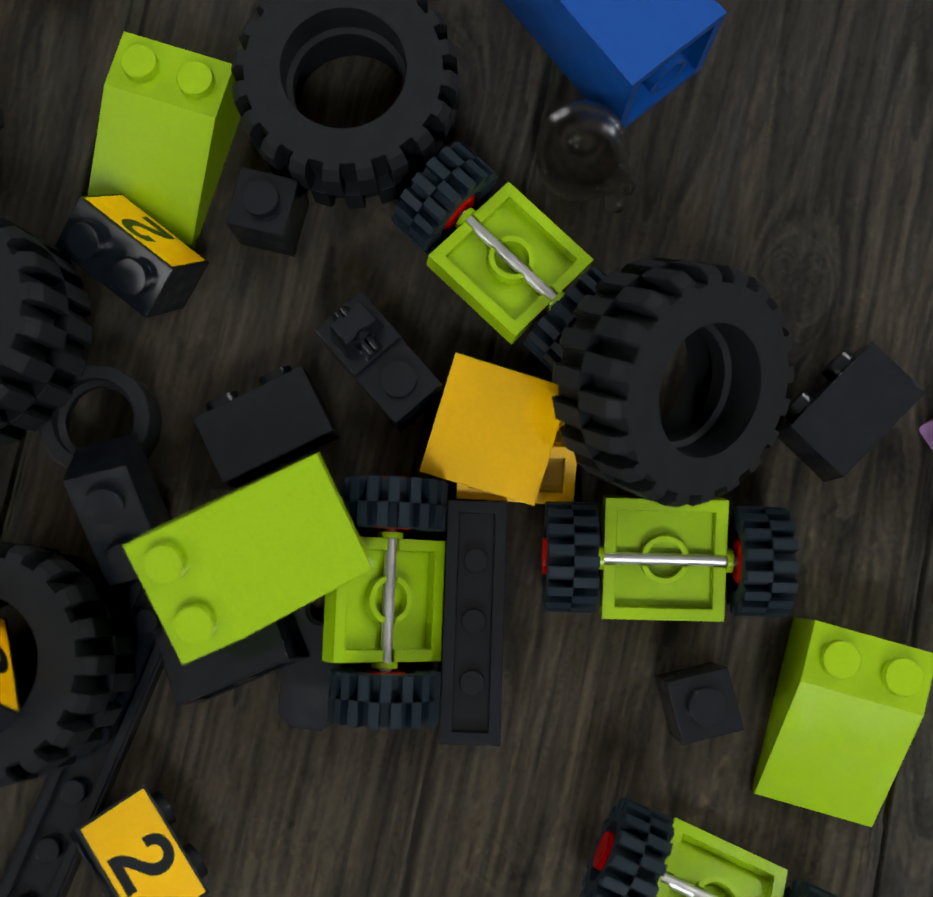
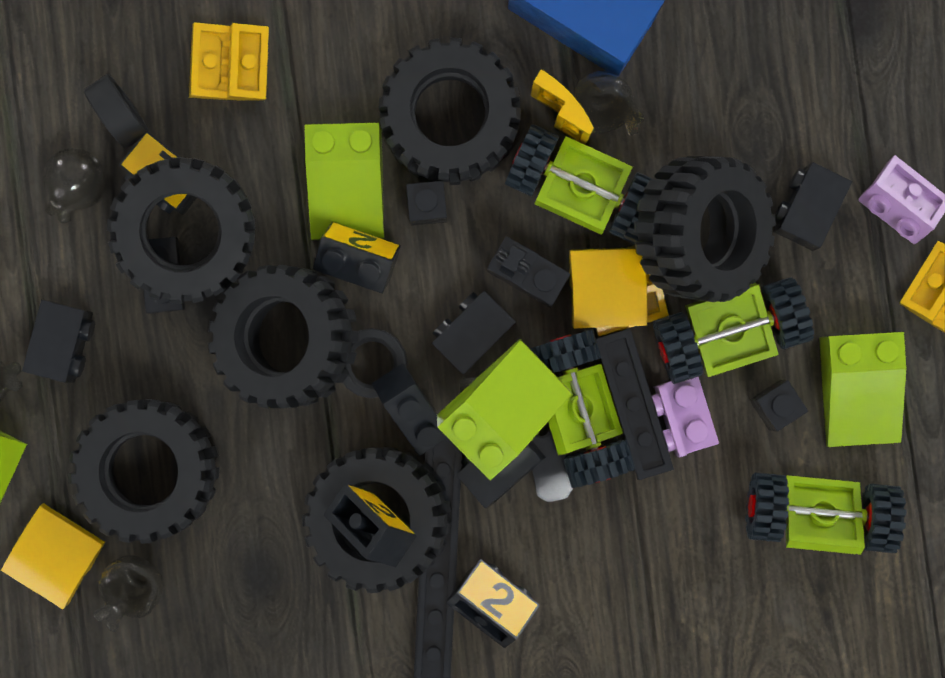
camera: 20 degrees left, 5 degrees up
none -> yellow slope [531,69,594,145]
none -> lavender bracket [651,377,719,458]

